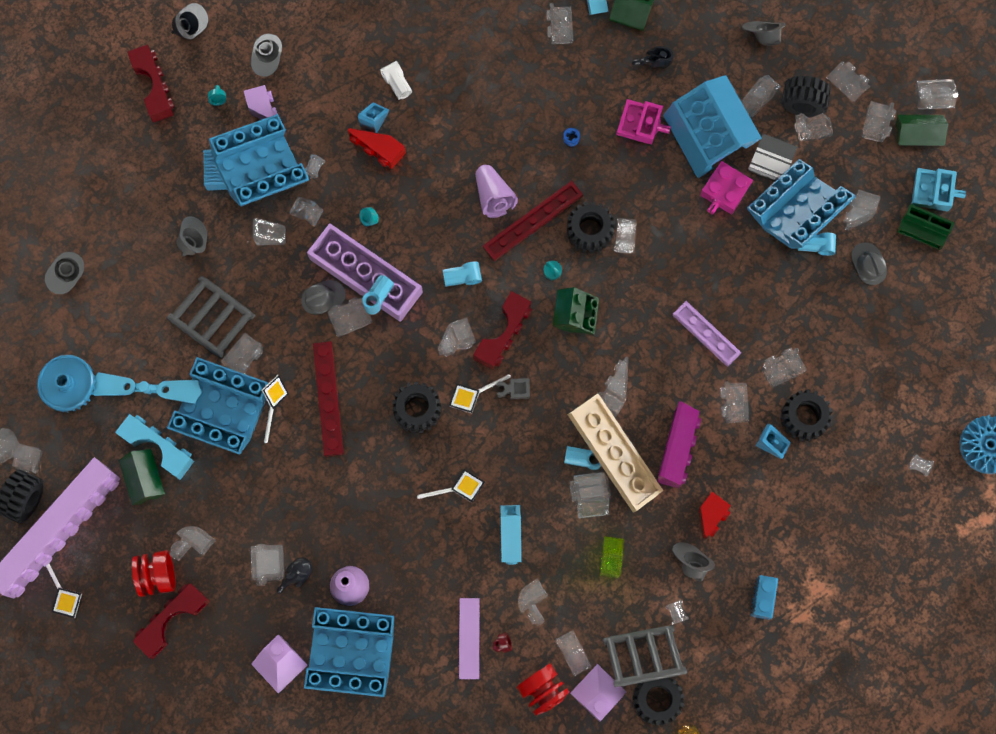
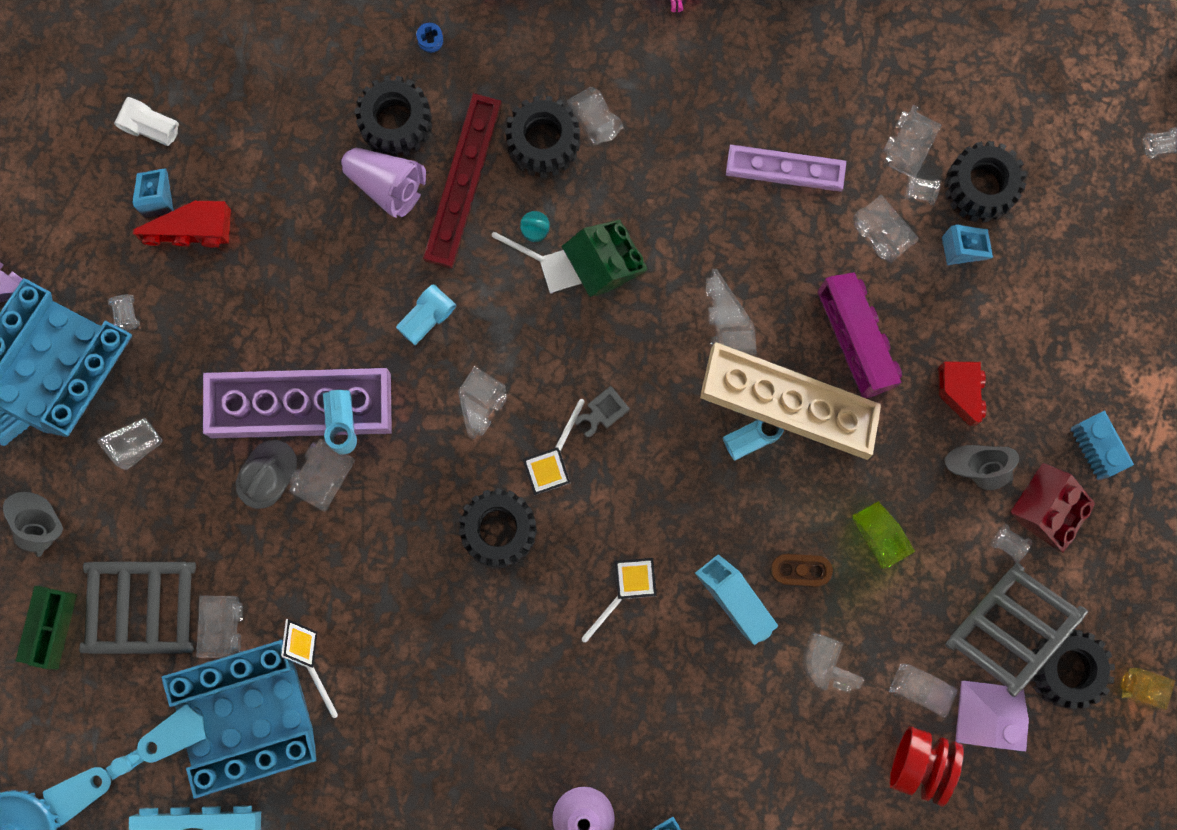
camera: 40 degrees left, 5 degrees up
clear bracket [289,197,323,226] -> none
dark red plate [313,341,344,457] -> none
teal tile [359,207,379,226] -> none
lavender tile [459,598,480,679] -> none
dark red arch [473,291,533,370] -> none
dark red tile [492,632,513,653] -> none
clear plate [569,472,611,519] -> none
none -> dark green piece [15,585,77,669]
none -> black tyre [355,76,432,157]
none -> white piece [492,232,582,293]
none -> reddish brown plate [770,554,833,587]
none -> clear bush [904,173,941,206]
none -> dark red slope [1010,463,1096,553]

